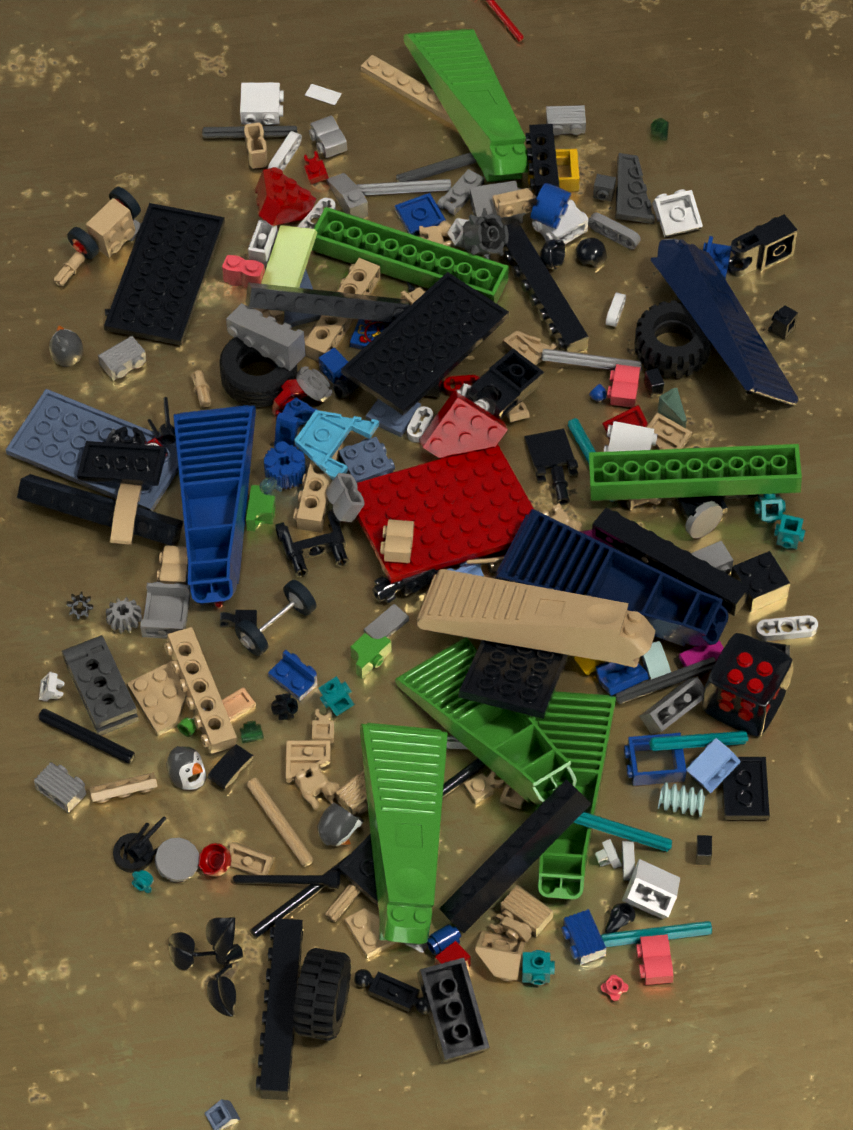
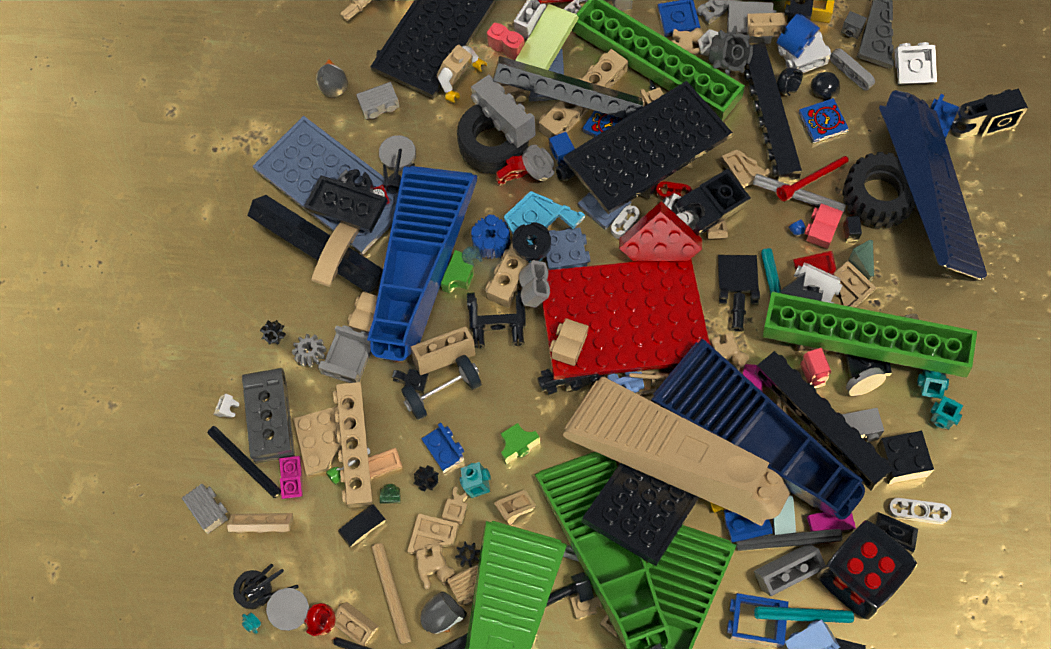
camera: 20 degrees right, 10 degrees up
piece [166,746,206,790] -> none
tan axle [191,370,211,407] -> none
blue tile [274,397,317,447] -> none
light grey tile [364,604,409,639] -> none
white beam [606,292,626,327] -> none
black brick [768,305,798,340] -> none
none -> dark pink slope [279,456,303,499]
none -> light grey tile [379,135,416,171]
none -> tan brick [411,326,475,375]
none -> torso [436,45,487,103]
none -> black gear [455,541,480,568]
none -> tan slope [494,490,536,525]
none -> black plate [512,222,551,261]
none -> black piece [571,572,594,603]
none -> red piece [776,156,849,202]
none -> black slope [781,272,824,301]
none -> blue tile [798,98,849,143]
none -> coral brick [800,348,831,388]

